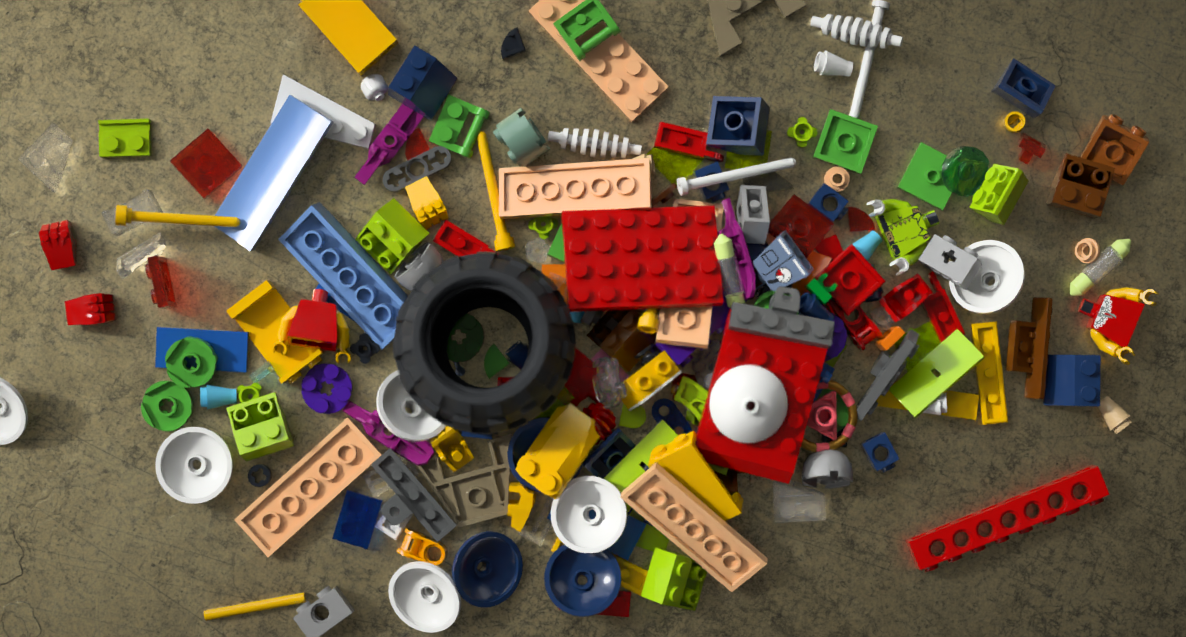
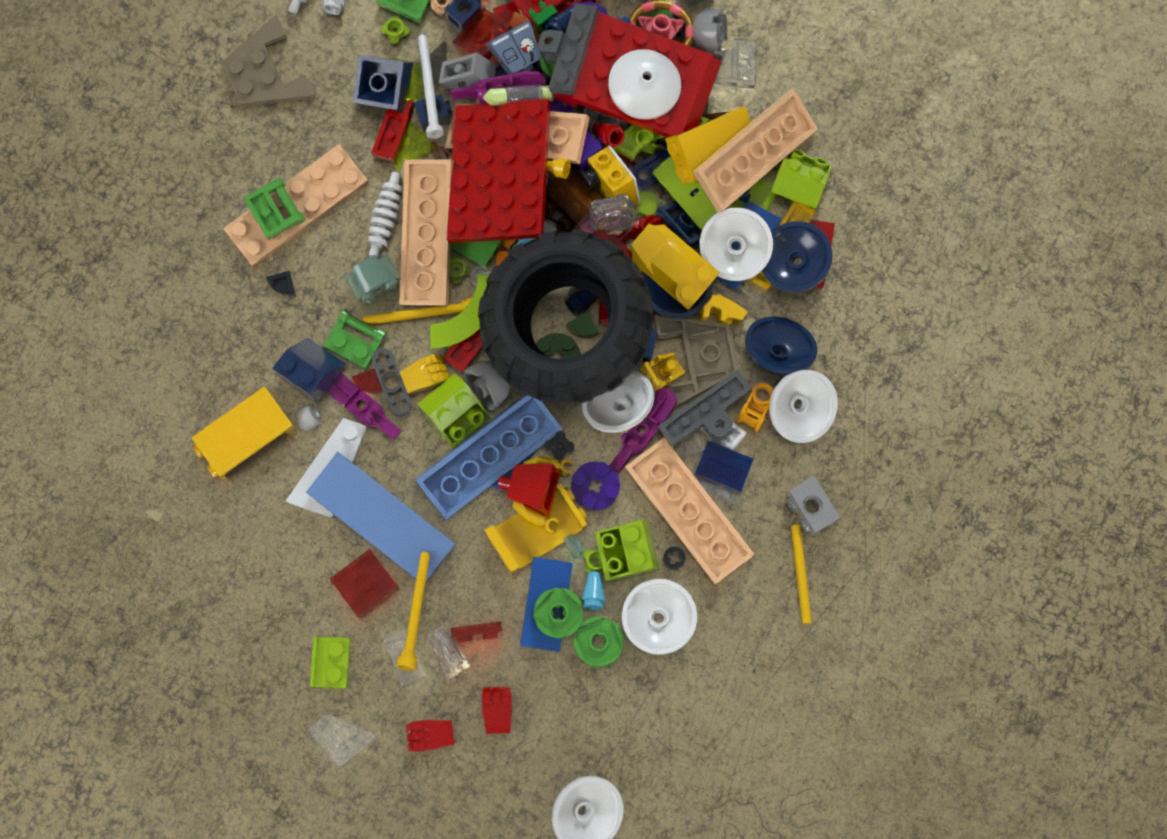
camera: 85 degrees left, 10 degrees down
none -> lime tile [430,274,490,349]
none -> red cone [592,122,625,147]

